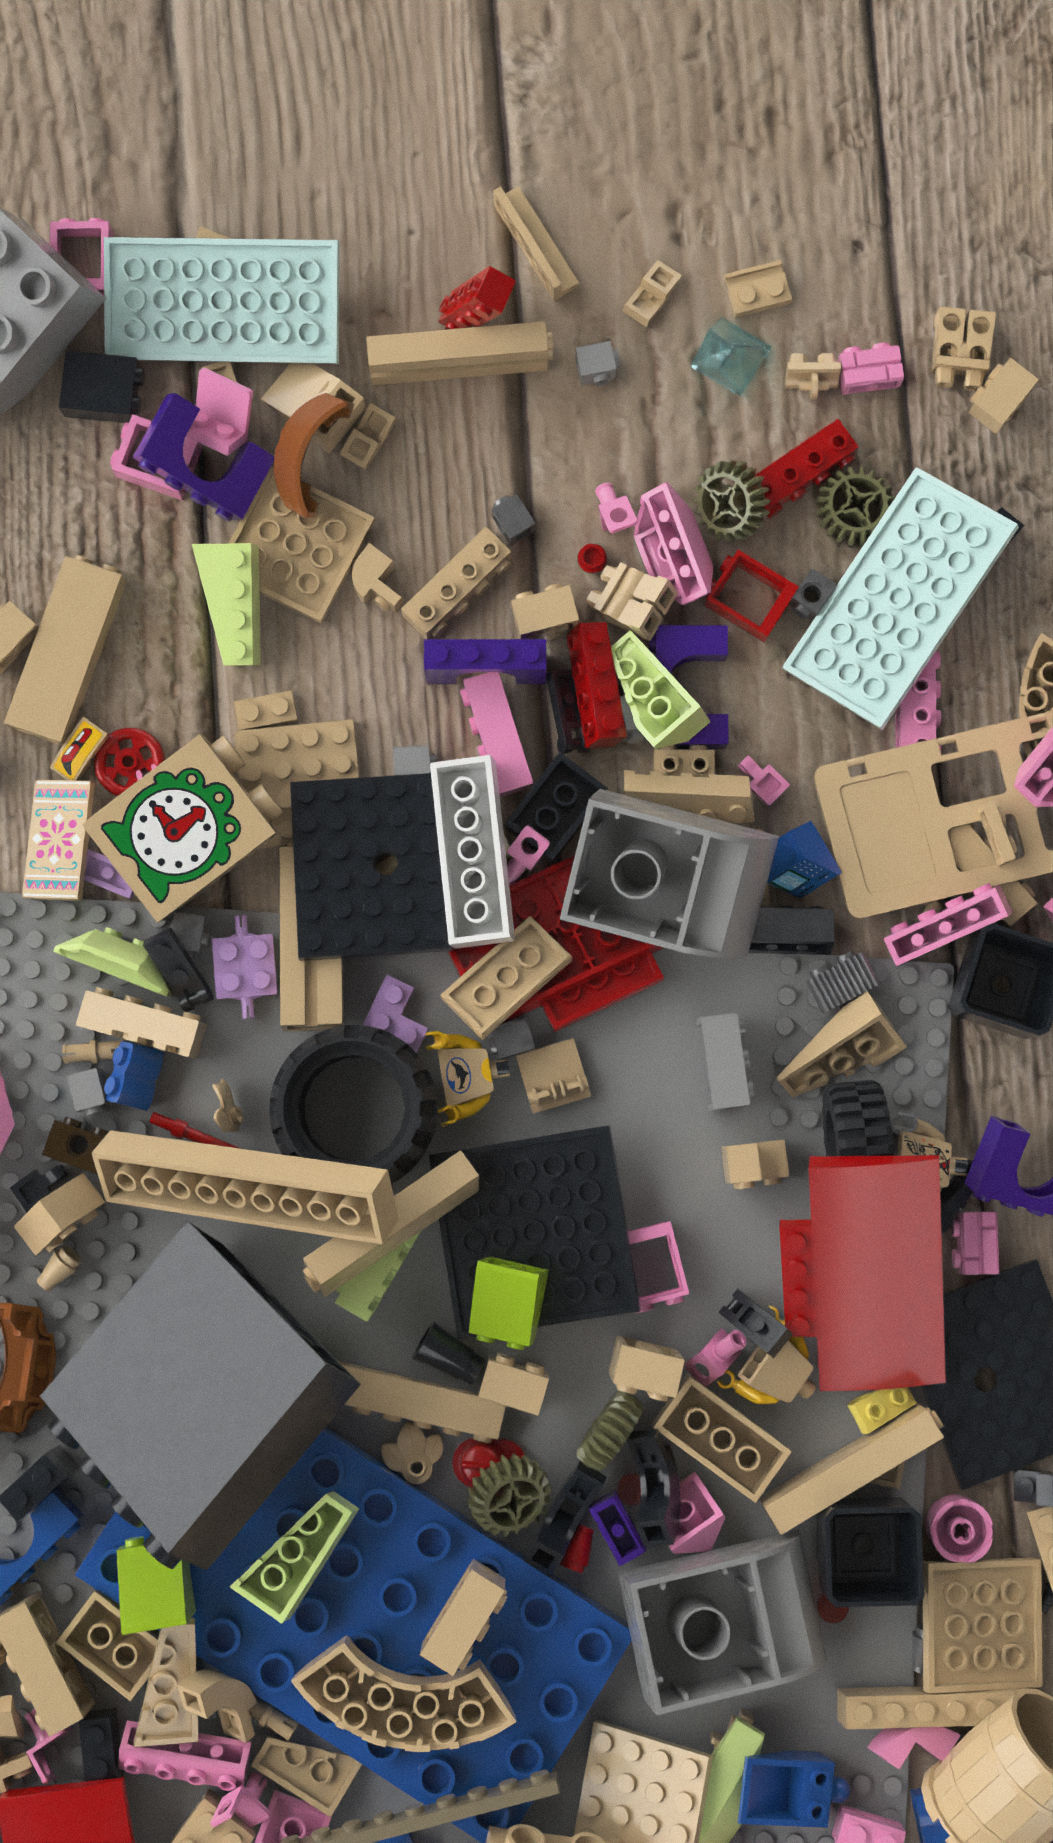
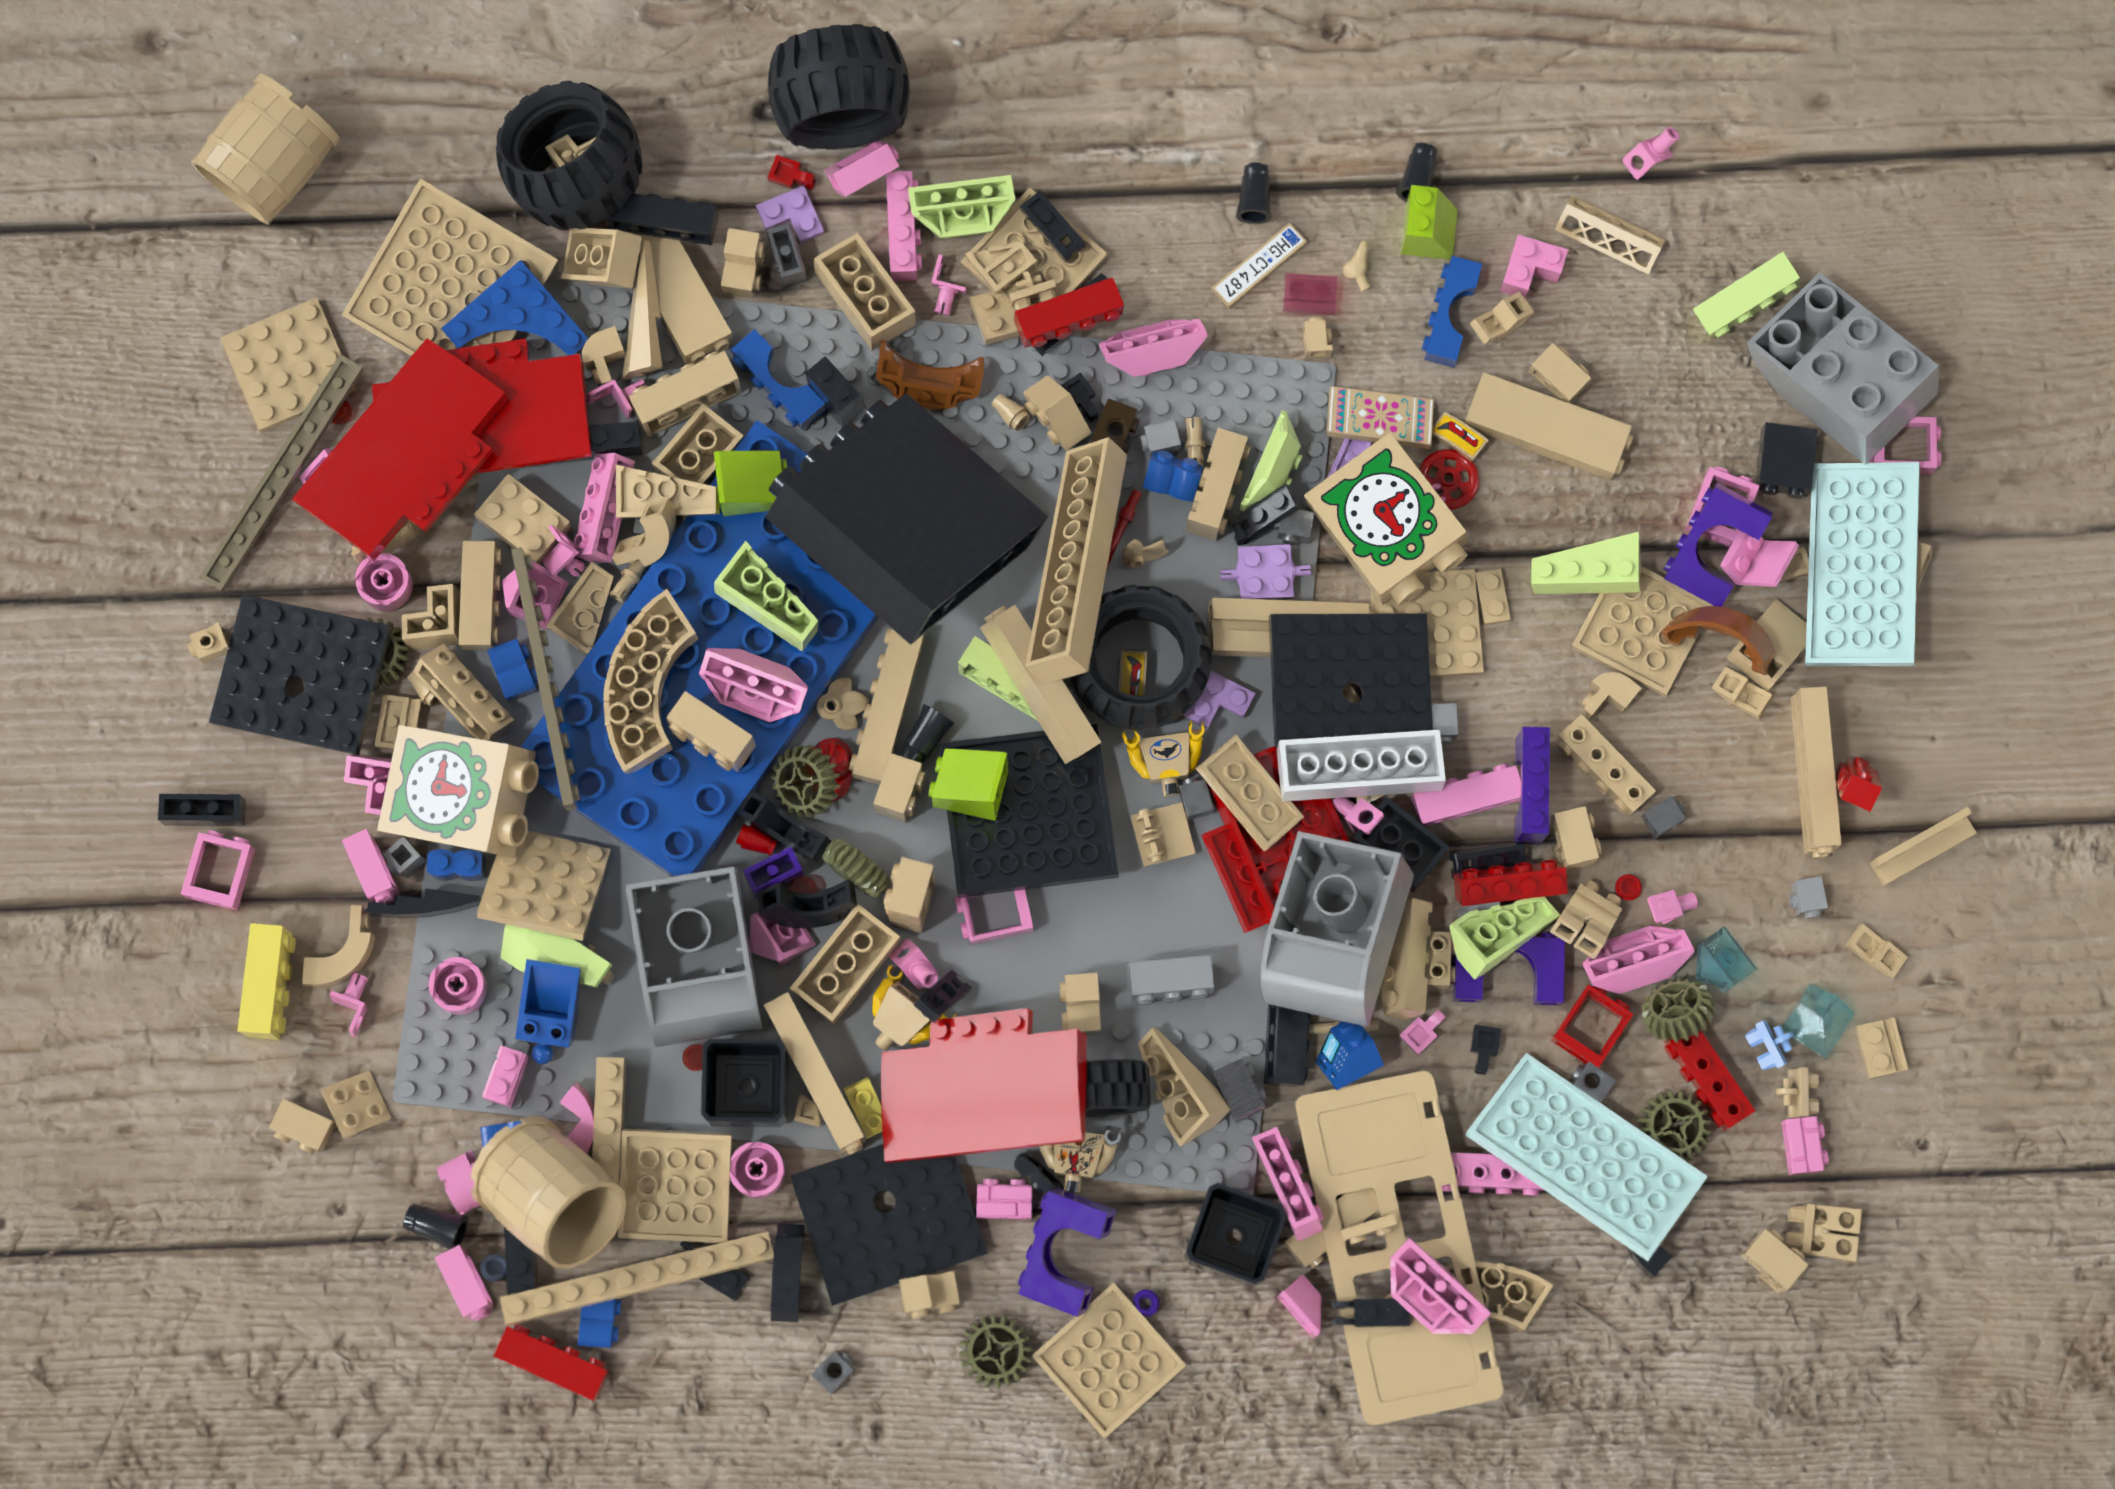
camera: 90 degrees right, 5 degrees down
none -> bright pink wedge [699,648,808,722]
none -> slope [1118,649,1147,696]
none -> black plate [1470,1024,1501,1075]
none -> clear light blue slope [1696,926,1757,993]
none -> light blue hips [1745,1020,1794,1070]

